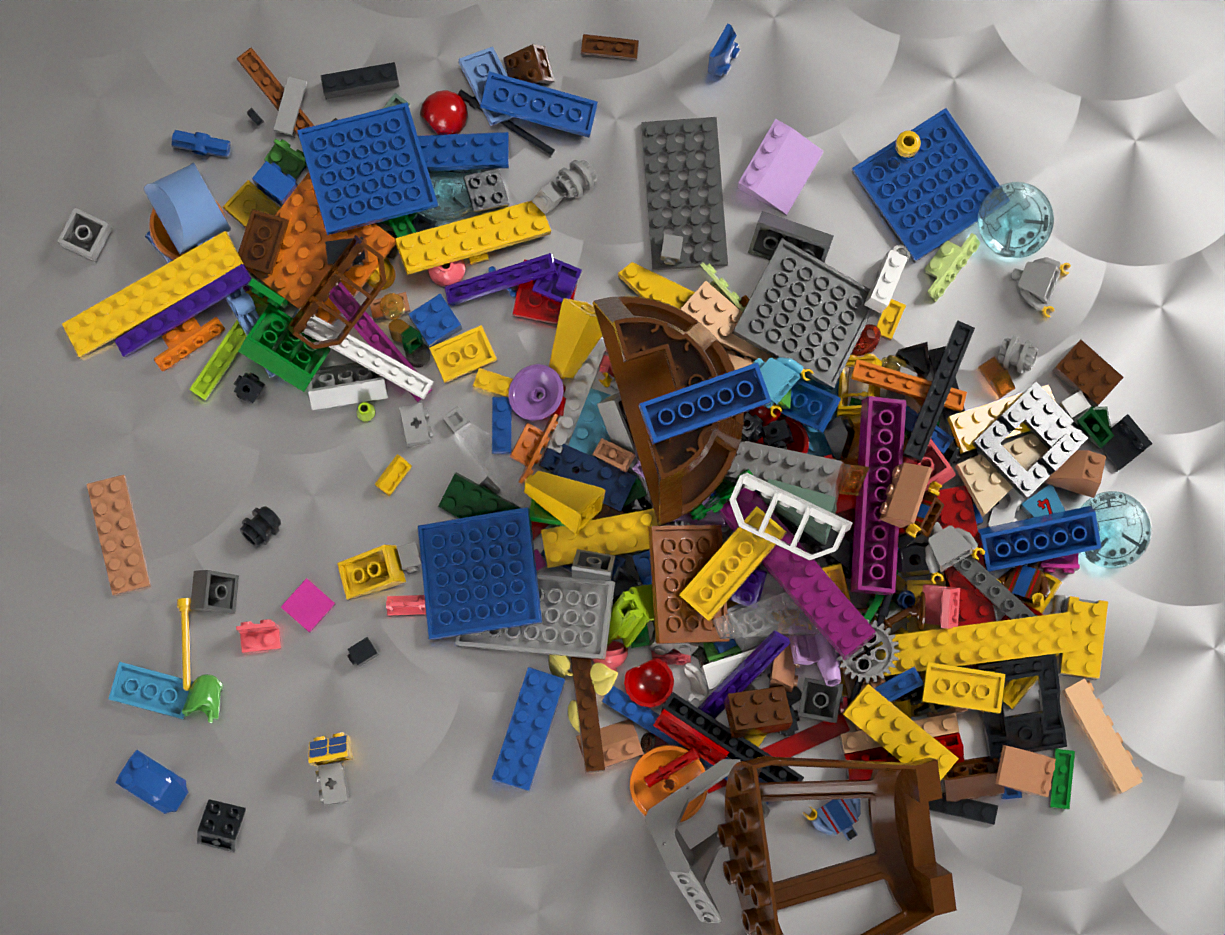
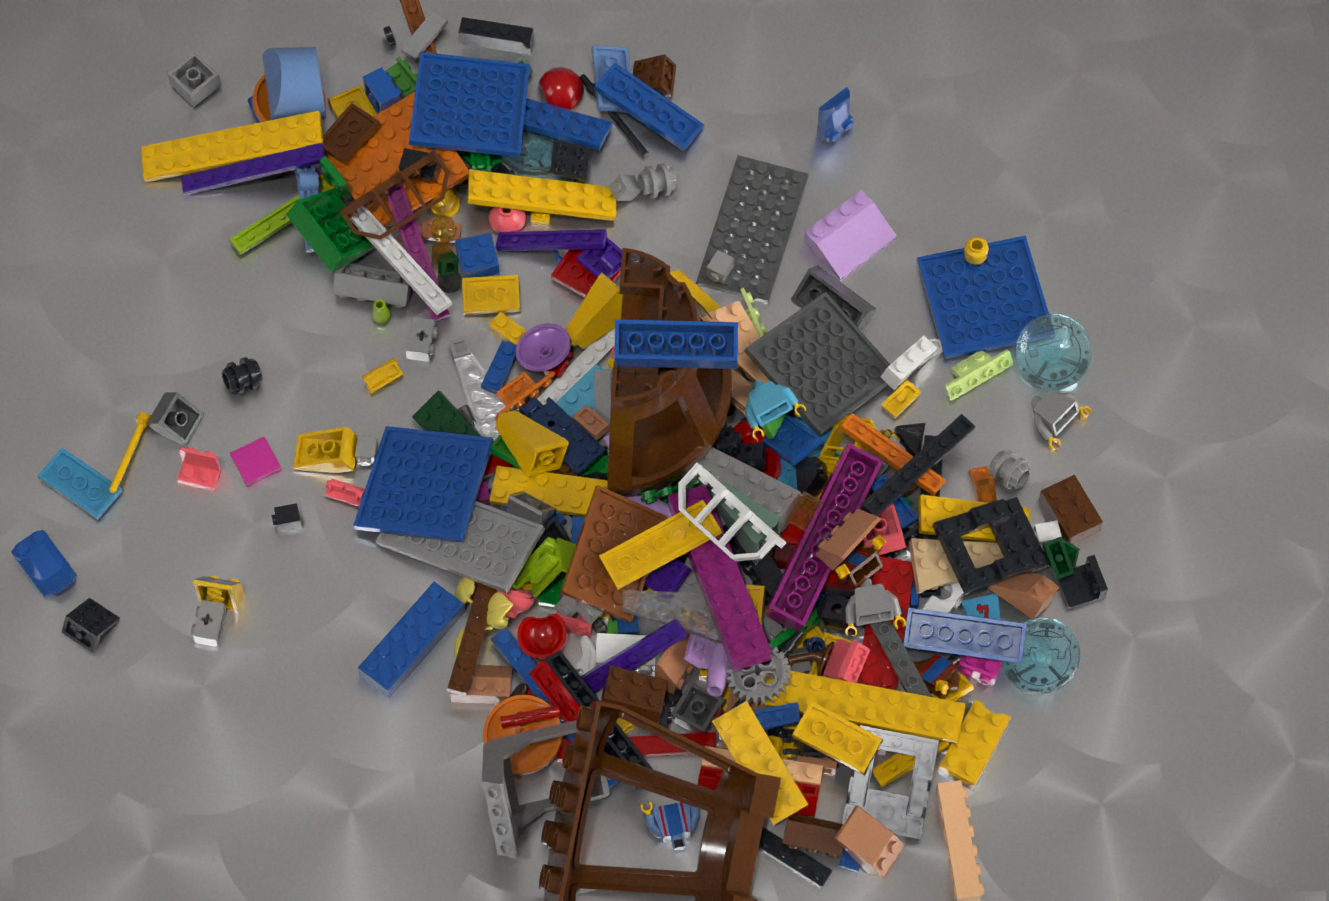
camera: 20 degrees right, 15 degrees down
nougat plate [87,475,151,596] -> none
orange bracket [154,317,225,371] -> none
blue piece [171,130,231,158] -> none
bright green hair [181,674,223,723] -> none
black brick [234,372,265,403] -> none
reddish brown plate [581,34,639,60] -> none
clear red piece [851,324,881,356] -> none
green plate [1049,749,1075,810] -> none

